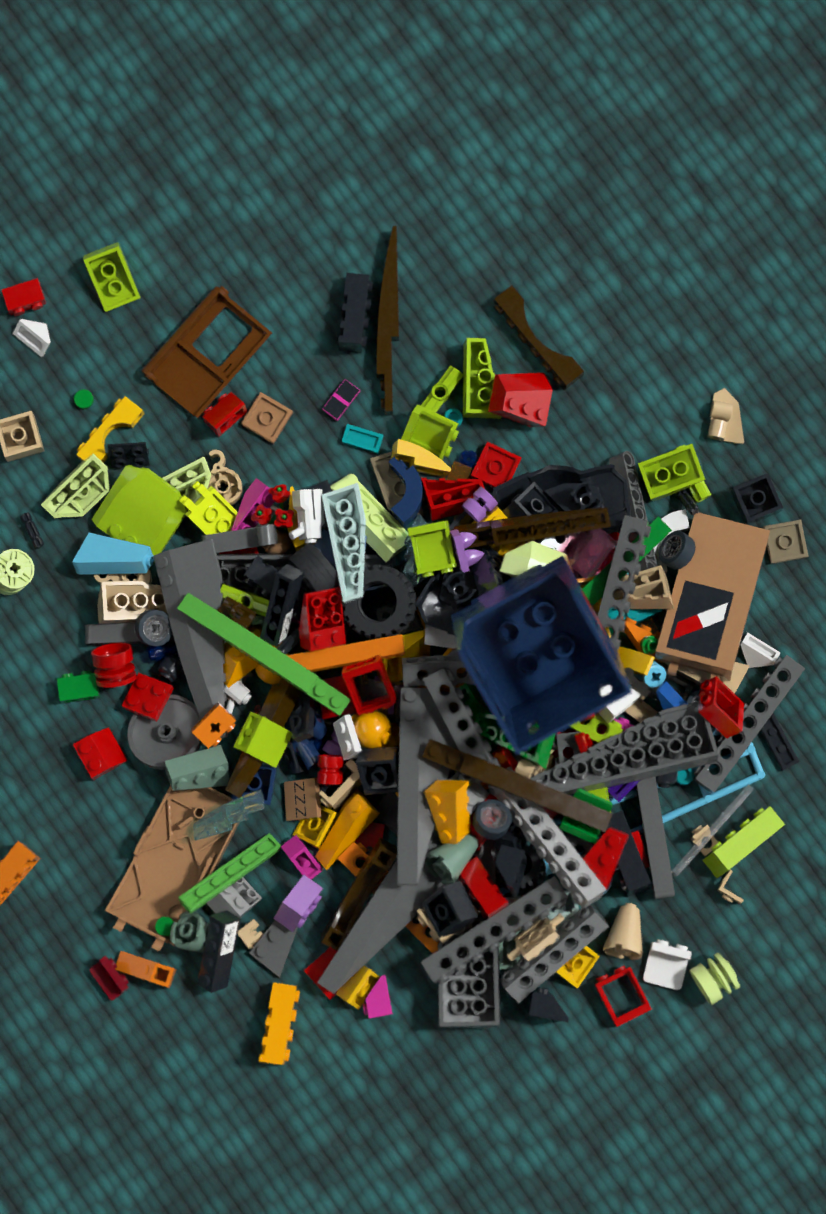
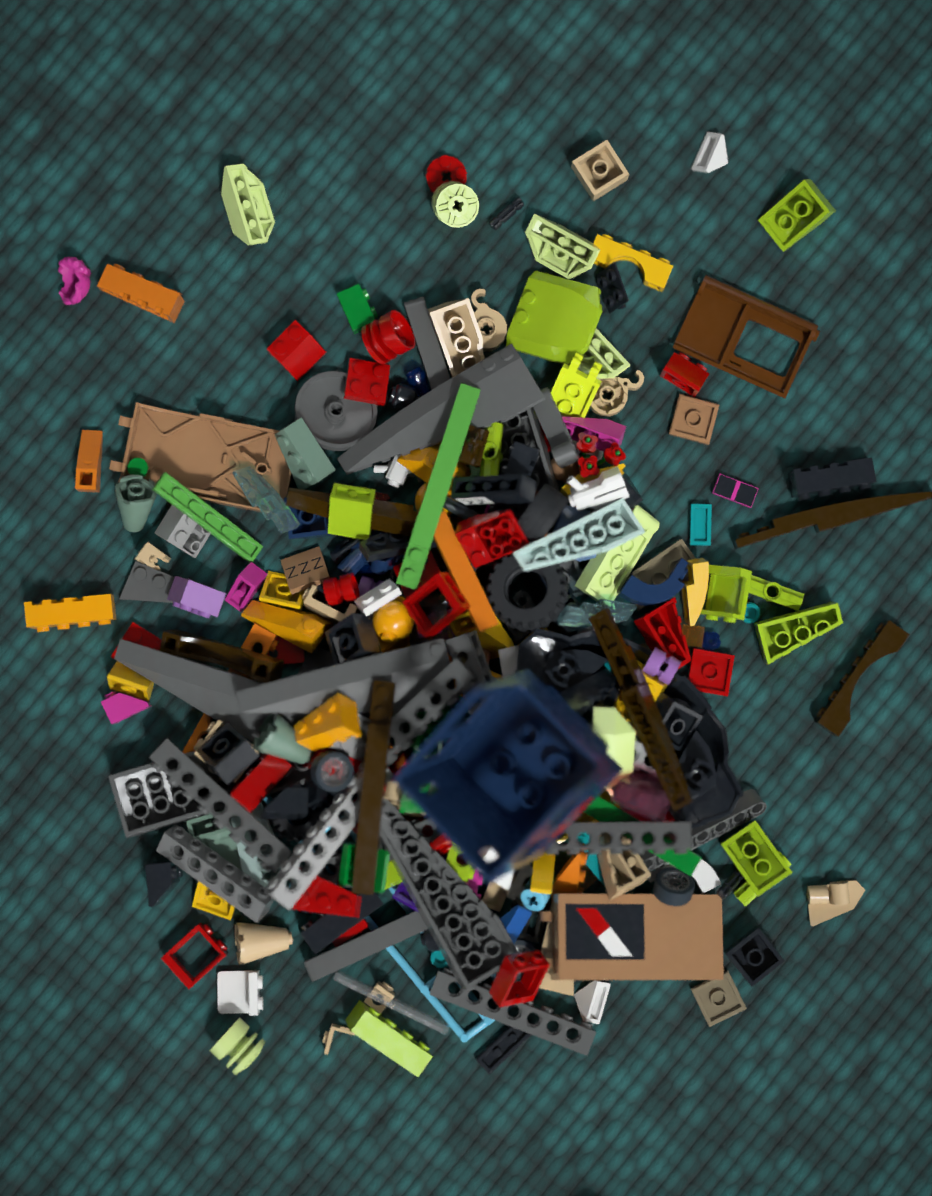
camera: 75 degrees right, 5 degrees up
red brick [2,278,47,316] -> none
medium azure slope [72,533,154,574] -> none
green tile [74,389,94,409] -> none
dark red bracket [89,955,129,1001] -> none
wheel [134,609,173,647] -> none
orange brick [191,702,236,749] -> none
black brick [198,910,241,993] -> none
lime panel [407,521,457,578] -> none
medium lavender tile [450,529,484,572] -> none
red wedge [488,373,553,427] -> none
tan plate [507,913,565,961] -> none
green plate [640,635,658,654] -> none

